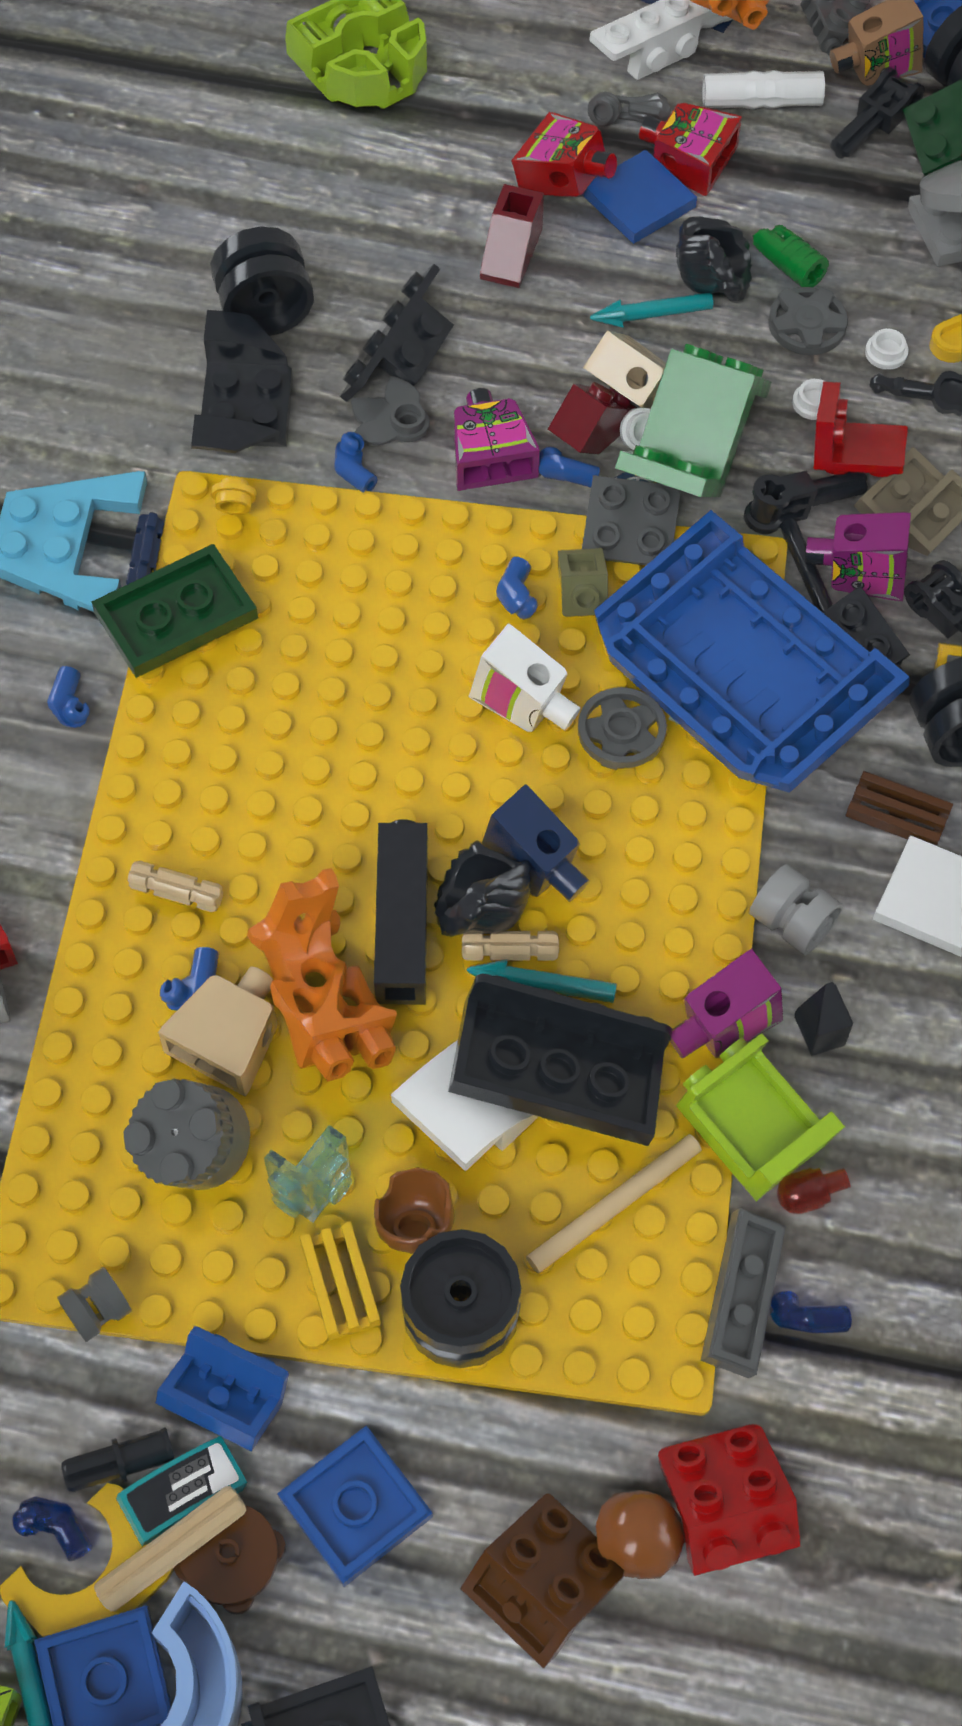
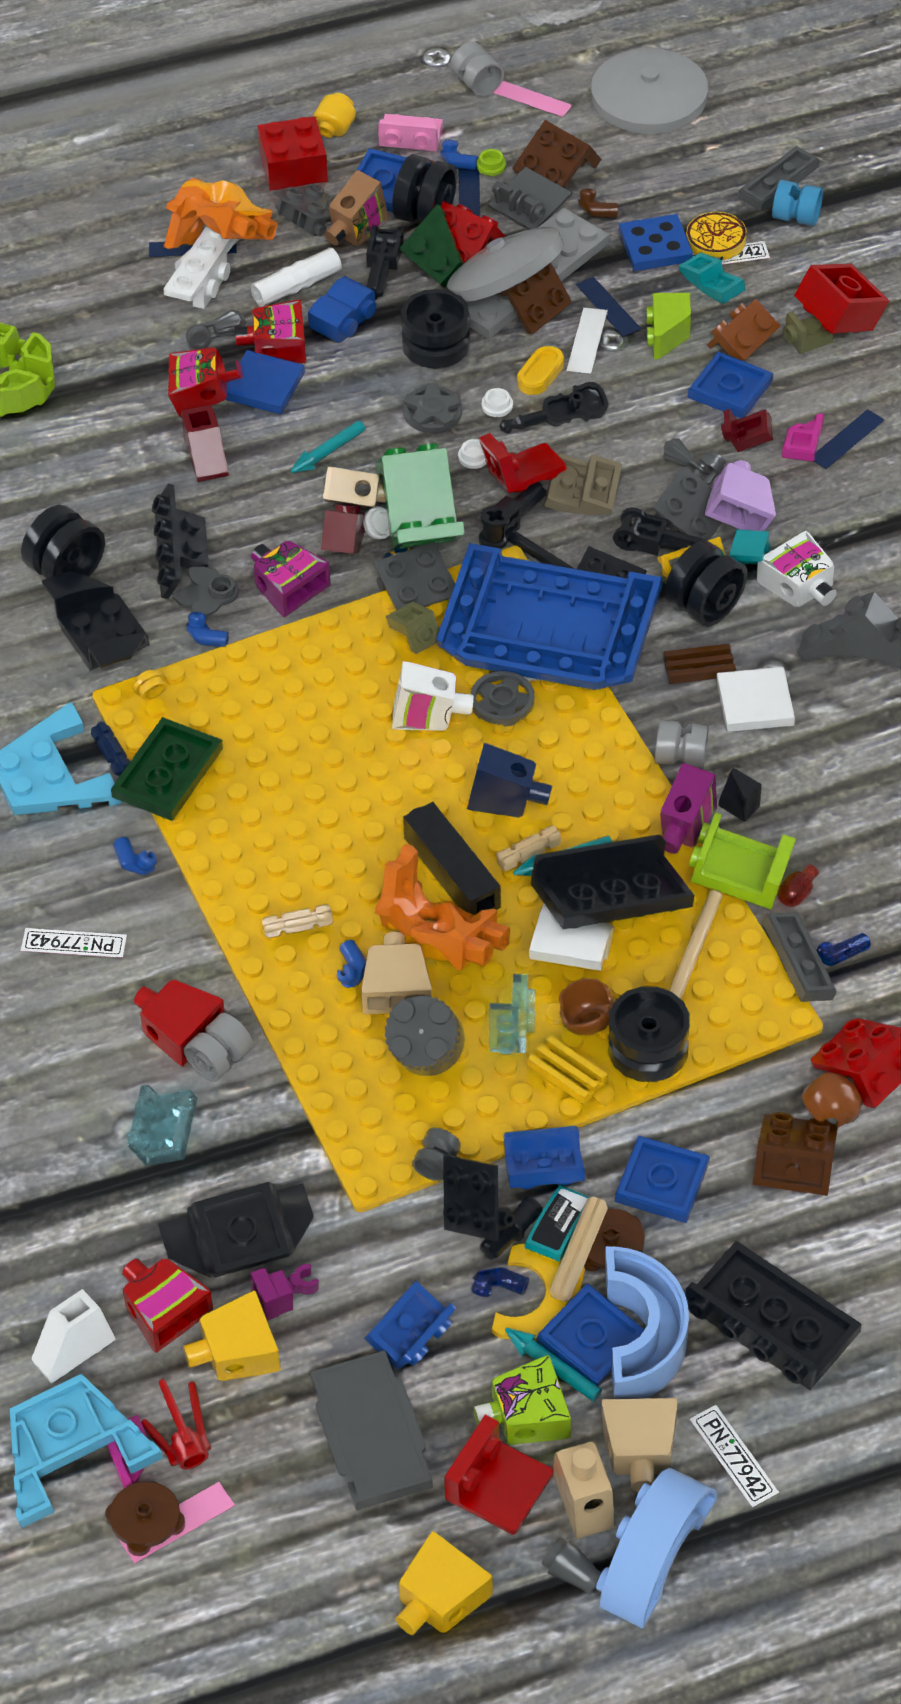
camera: 30 degrees left, 10 degrees down
black hair [434,840,532,937] -> none
blue arm [496,557,538,619] -> none
blue arm [539,447,600,488] -> none
black hair [676,216,752,302] -> none
green hinge [752,225,829,287] -> none
magenta torso [805,512,911,601] -> none
none -> blue brick [308,276,377,343]
none -> black wheel [401,289,470,369]
none -> black hinge [443,1154,515,1241]

